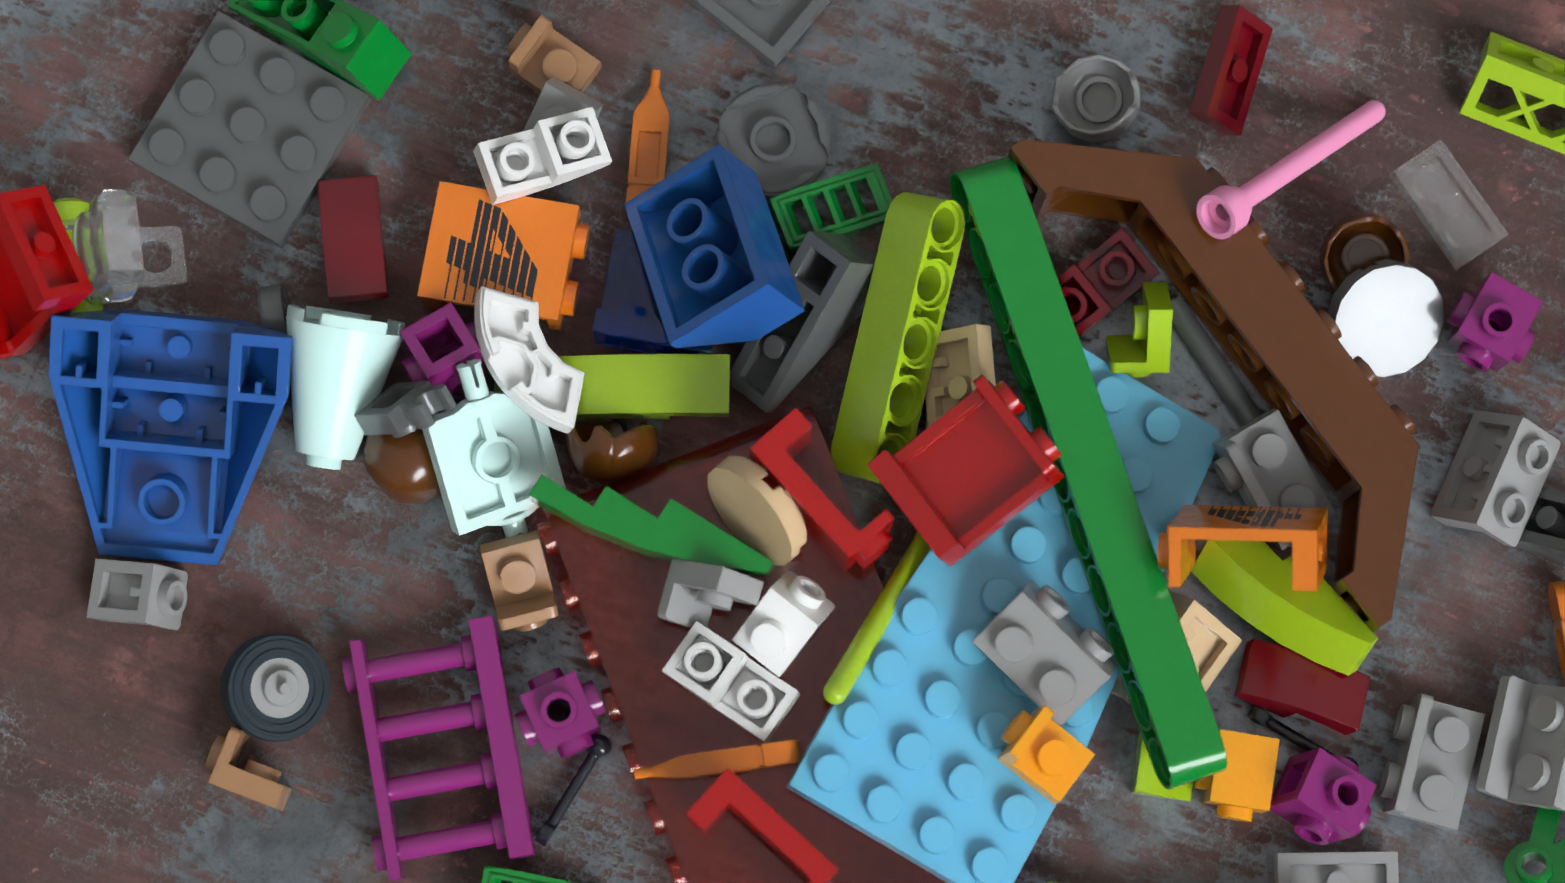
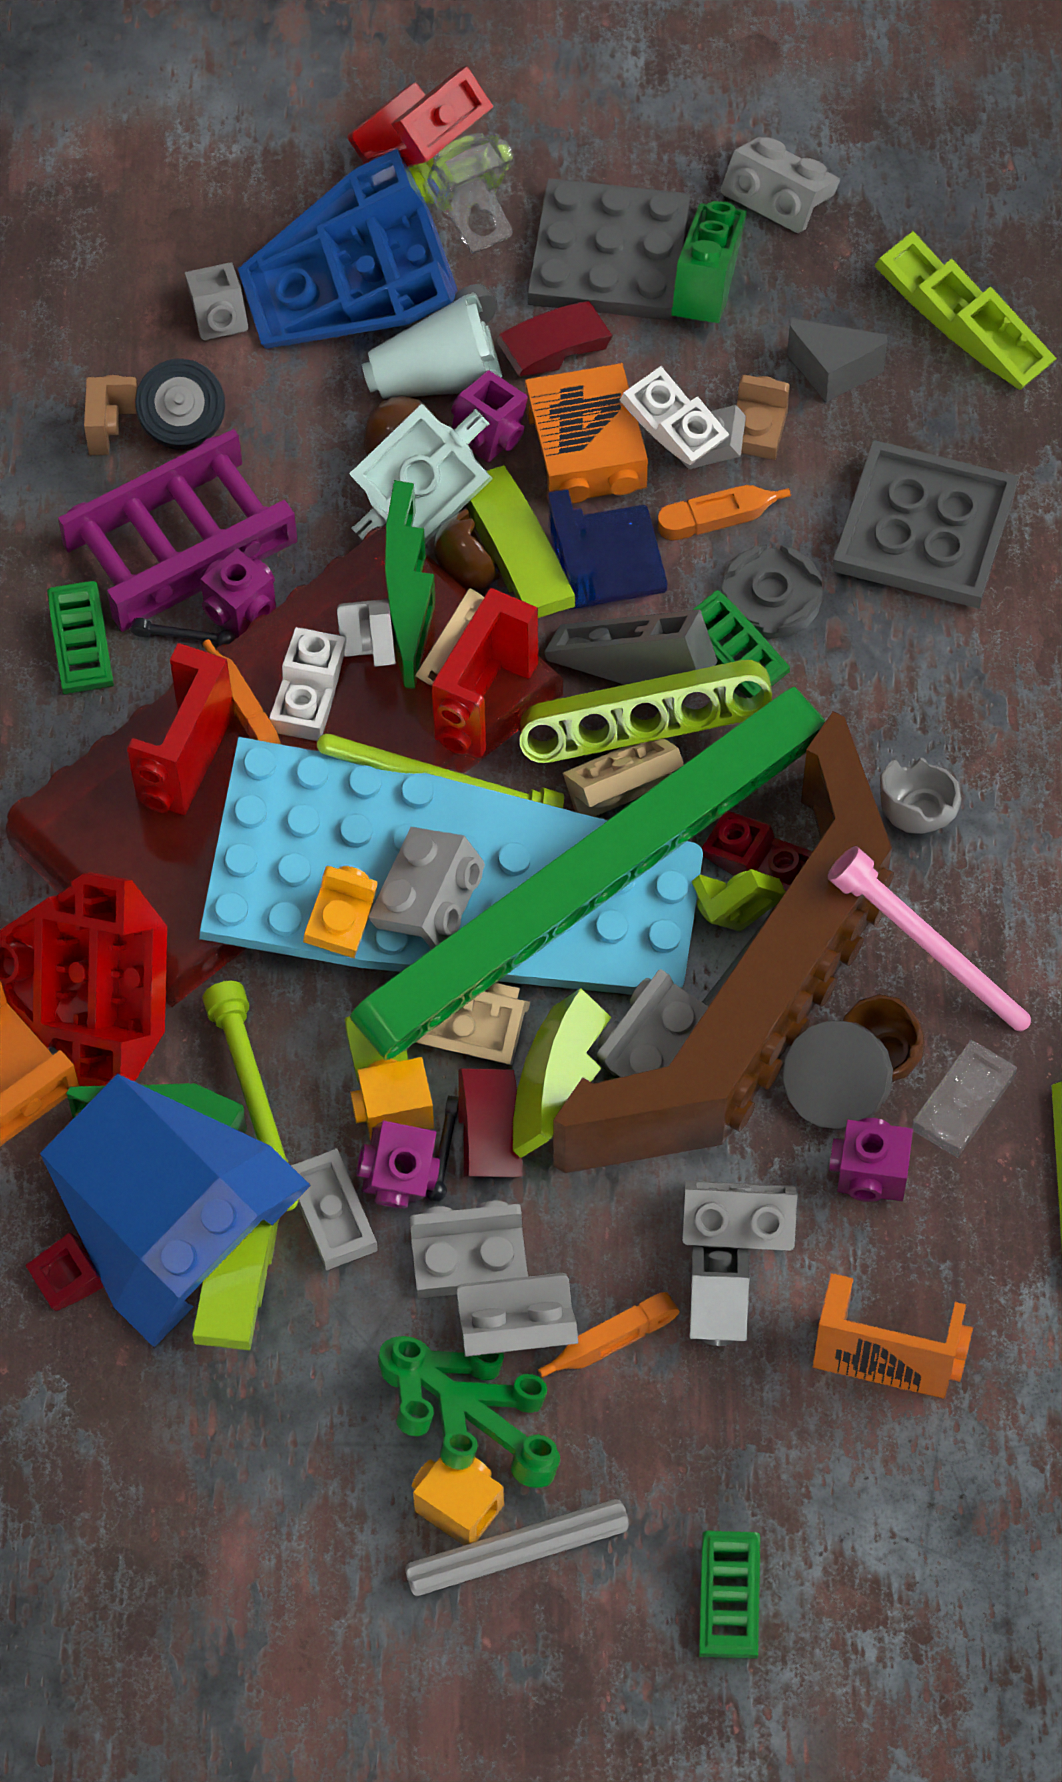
camera: 75 degrees right, 20 degrees down
dark grey plate [354,381,457,438] -> none
white tile [474,286,585,434] -> none
medium nougat bracket [480,530,559,631] -> none
blue slope [624,144,805,348] -> none
white bracket [732,570,835,677] -> none
red panel [867,374,1065,566] -> none
orange panel [1158,505,1328,591] -> none
dark red plate [1189,5,1273,136] -> none

